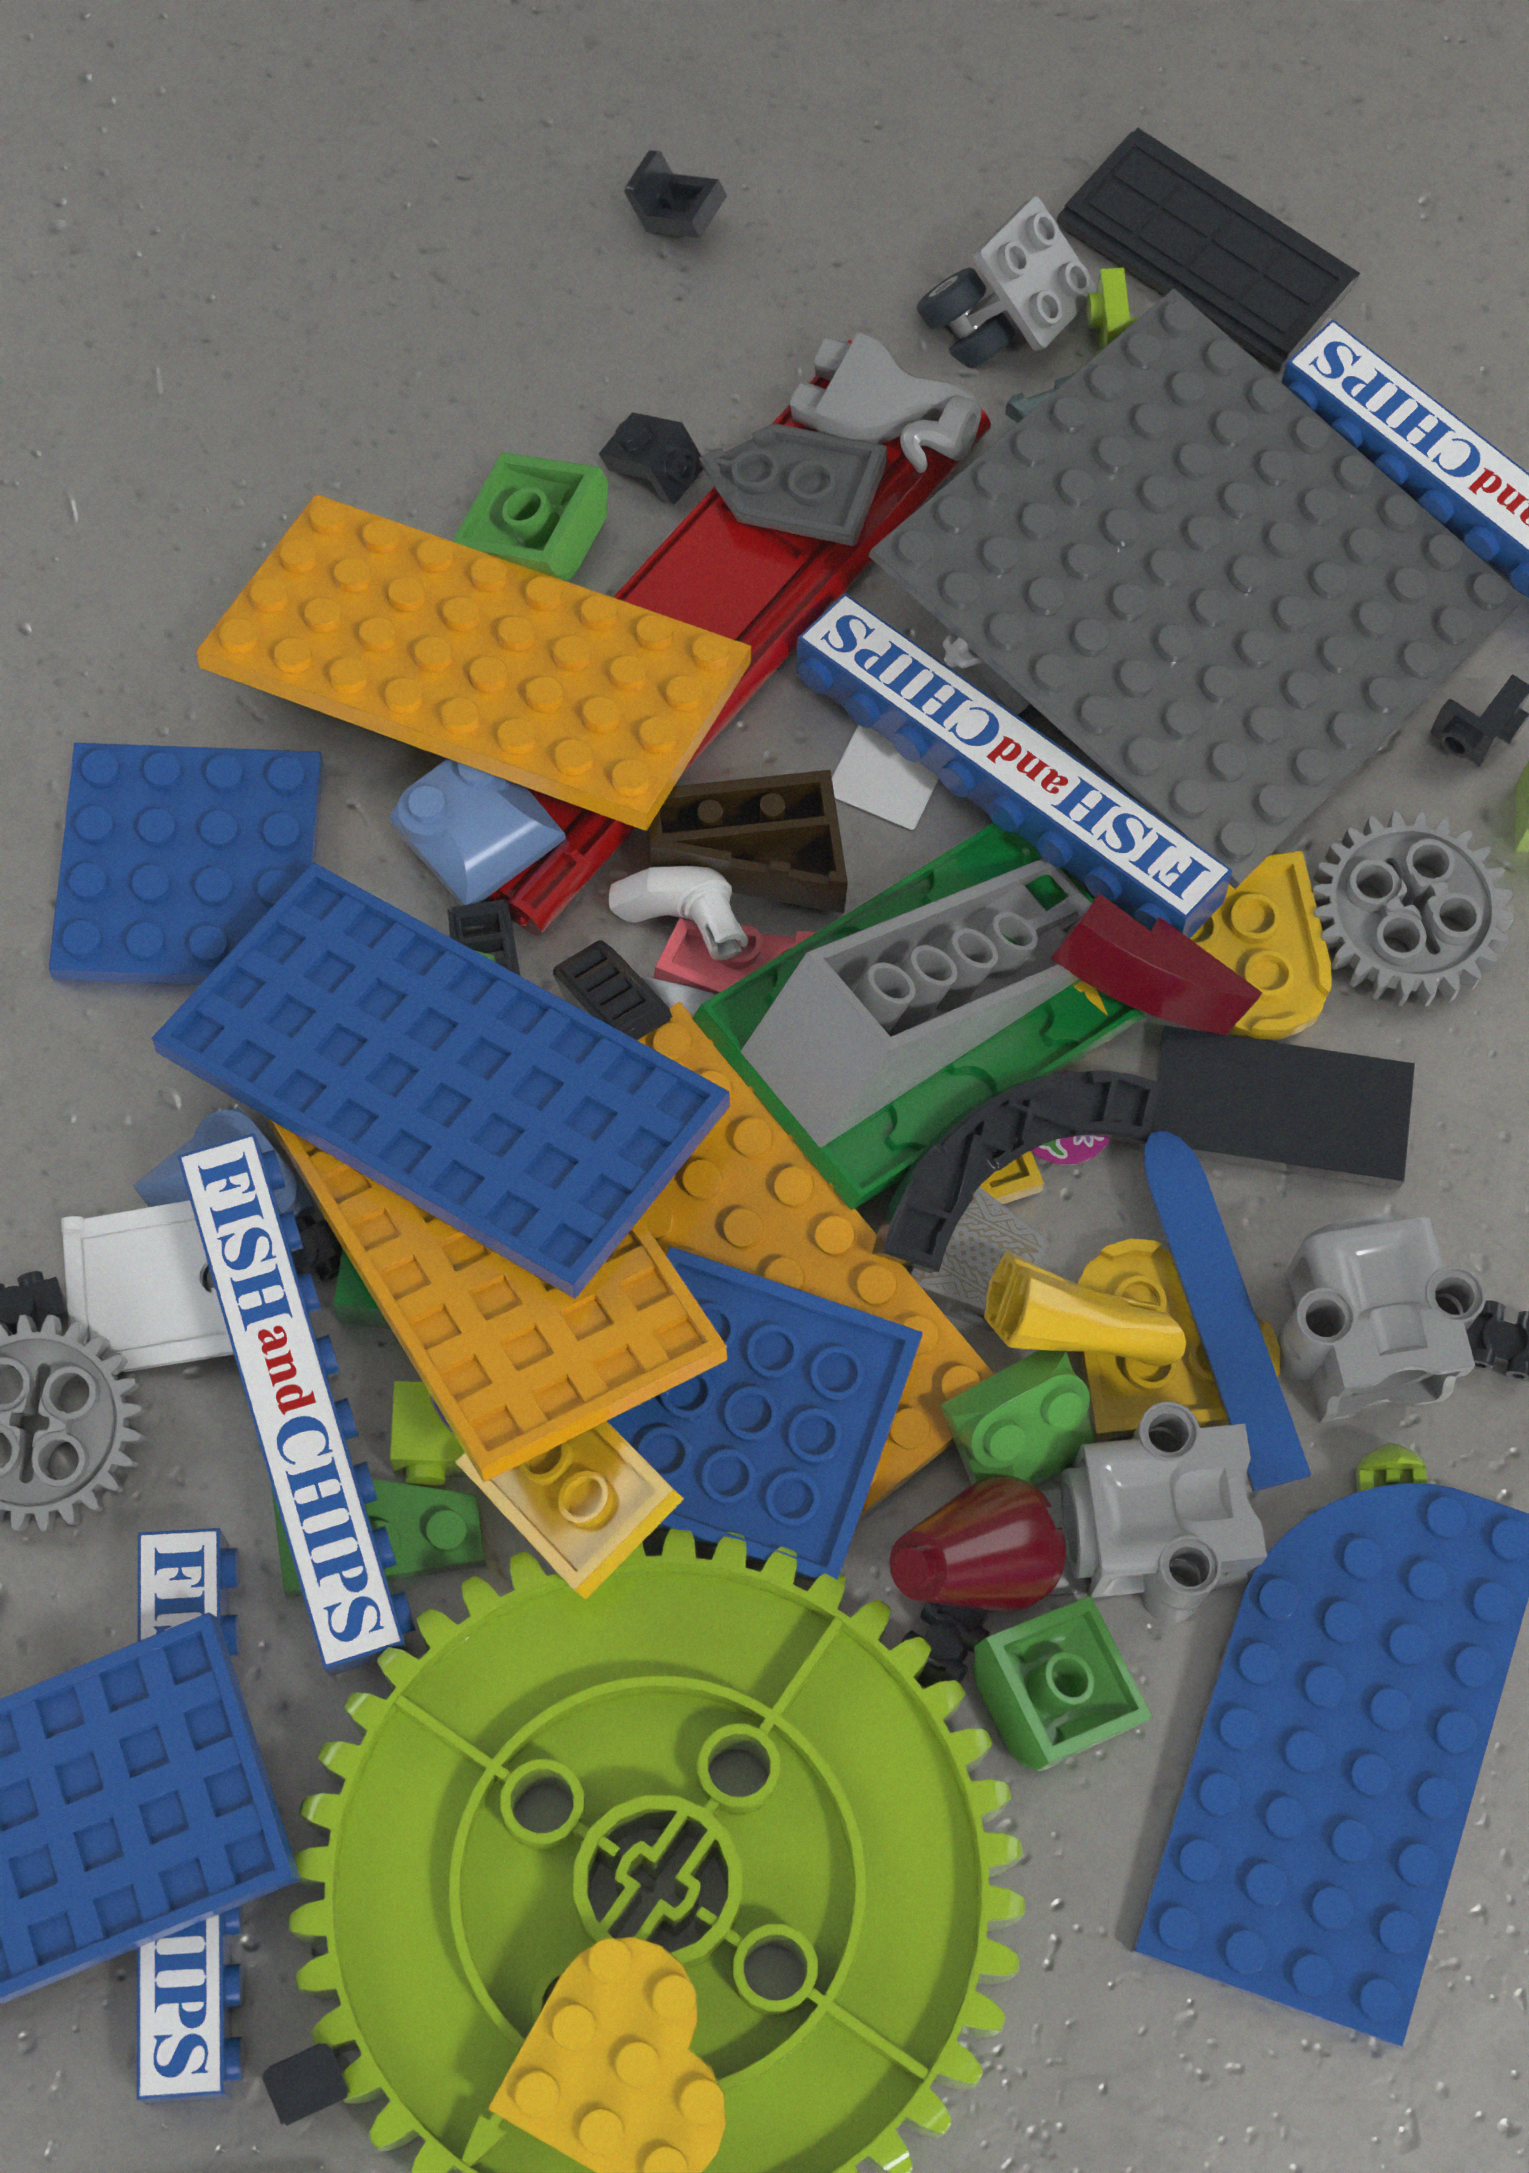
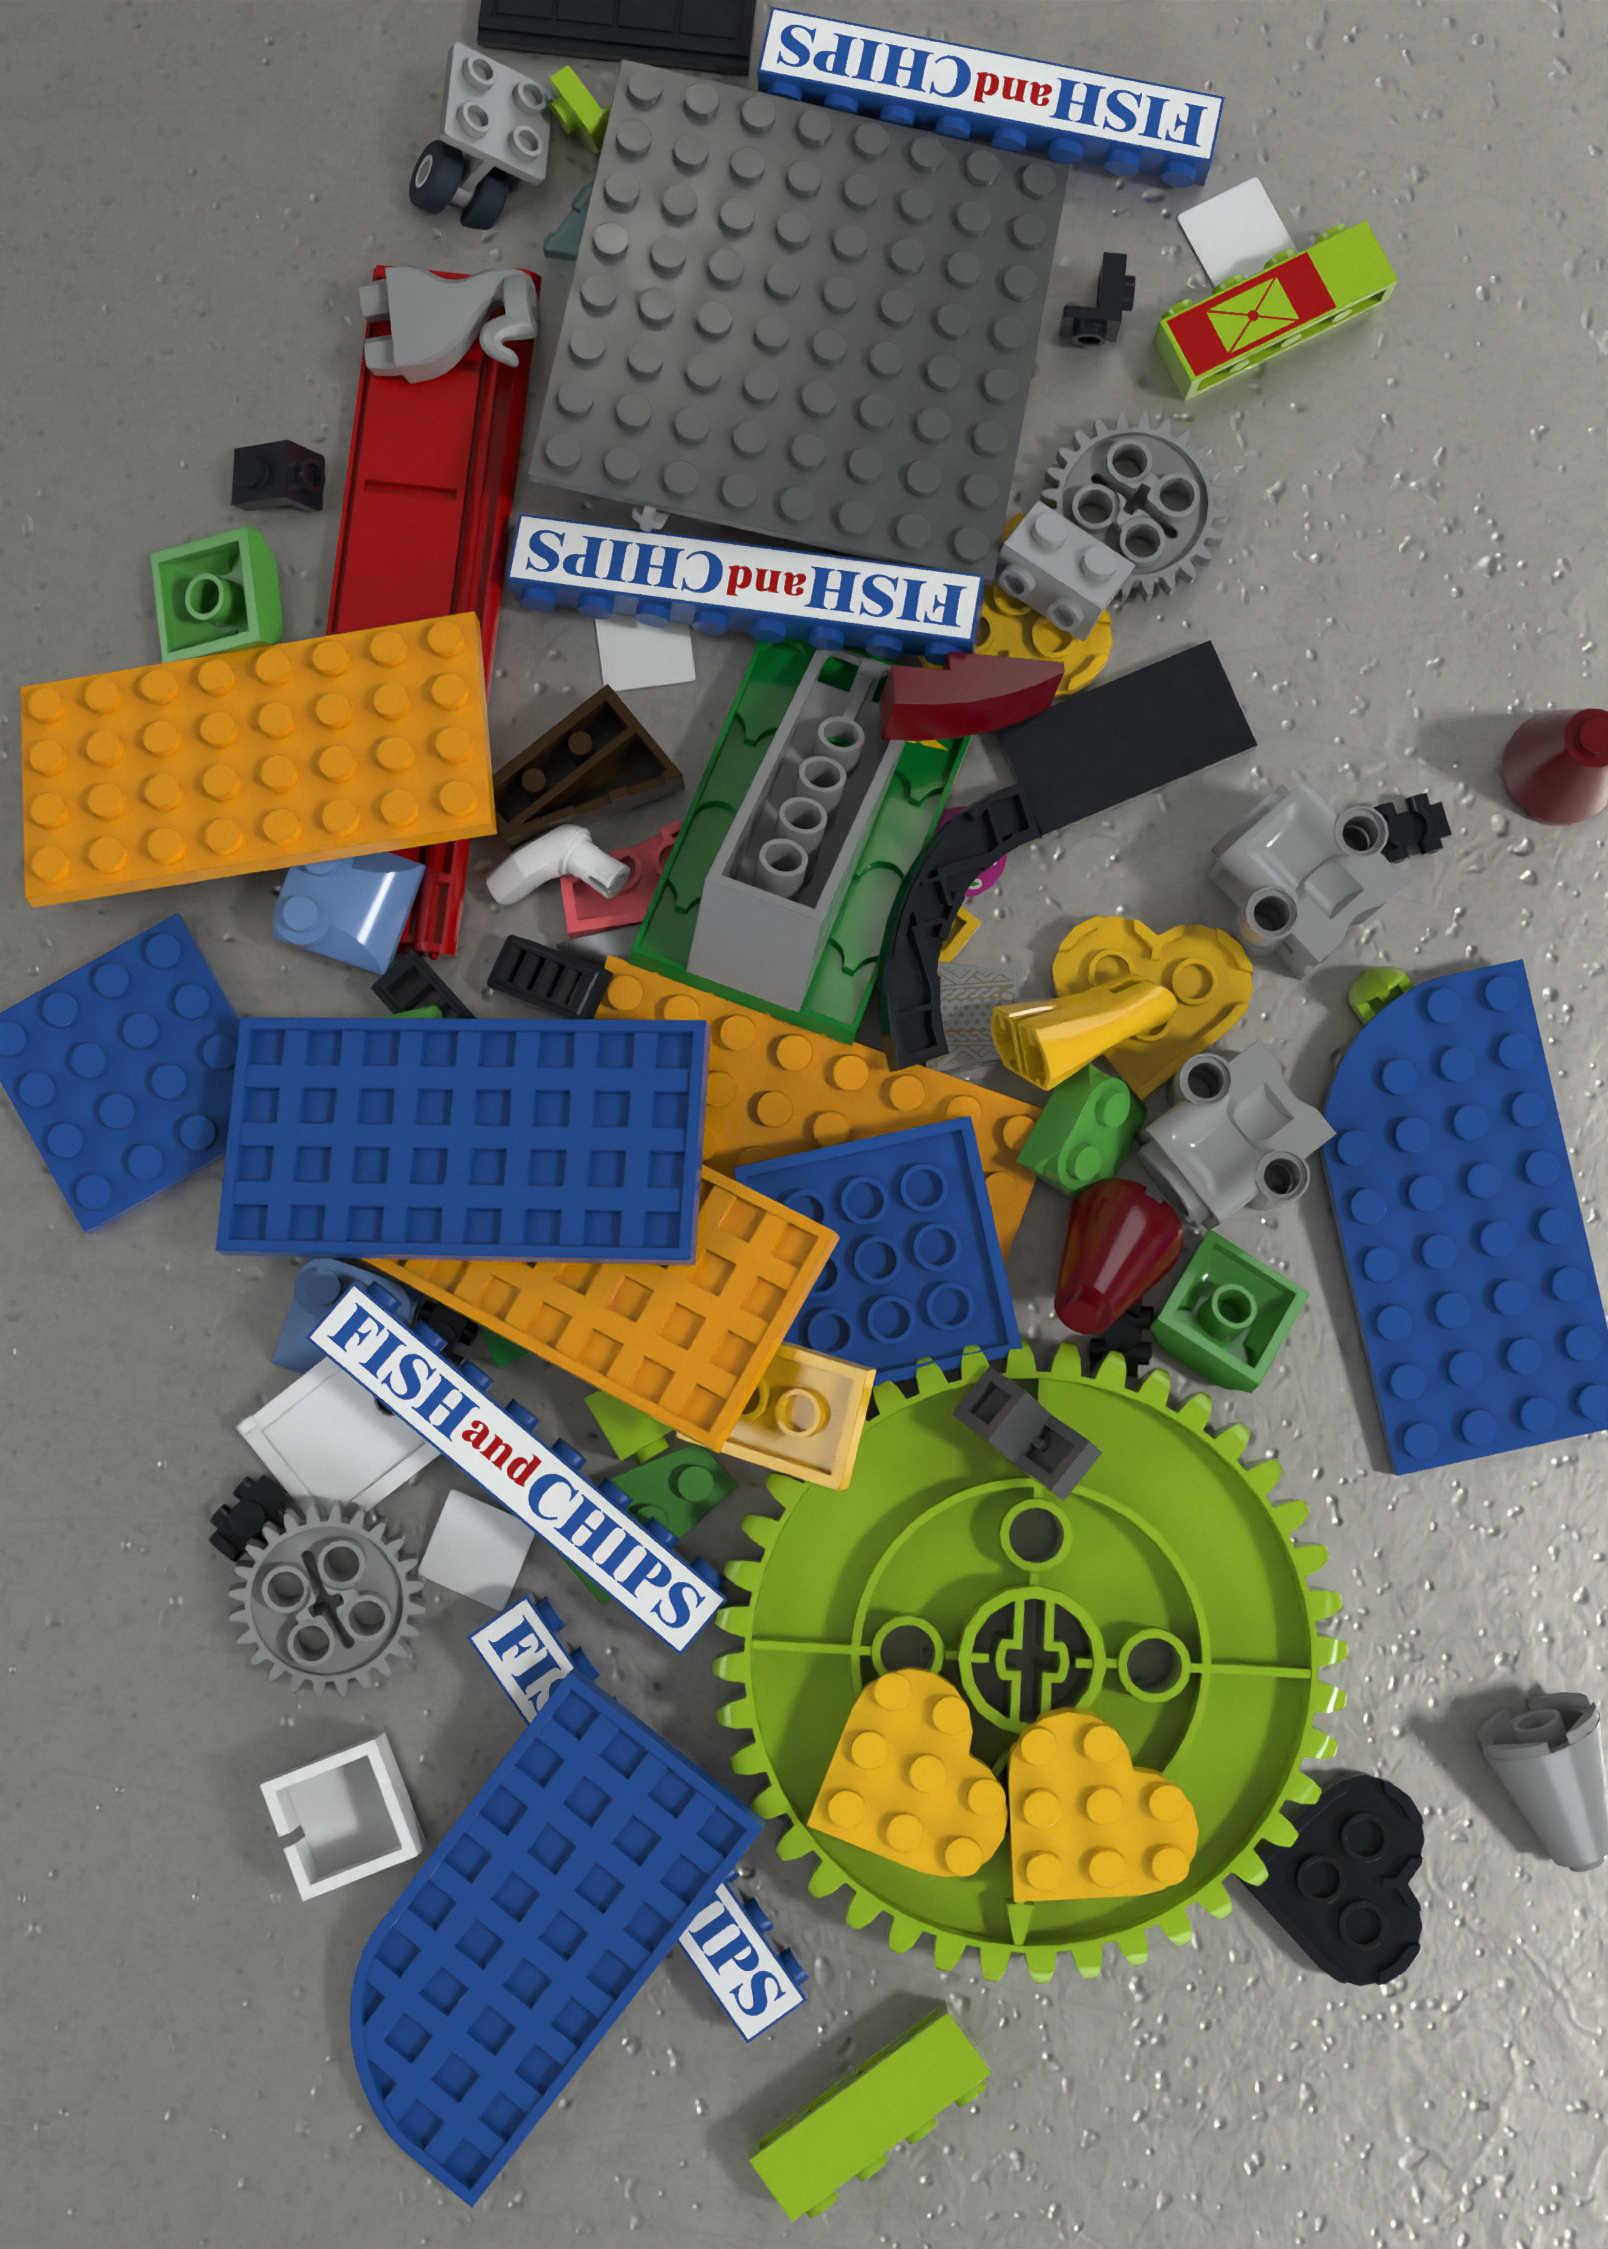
camera: 25 degrees left, 15 degrees up
black slope [263,2043,350,2126] -> none
black bracket [624,150,727,238] -> none
dark grey tile [699,423,888,546] -> none
blue piece [1143,1130,1311,1492] -> none
none -> white sticker [418,1489,535,1611]
none -> yellow plate [806,1666,1008,1878]
none -> dark grey slope [952,1366,1102,1501]
none -> light grey bracket [994,500,1136,641]

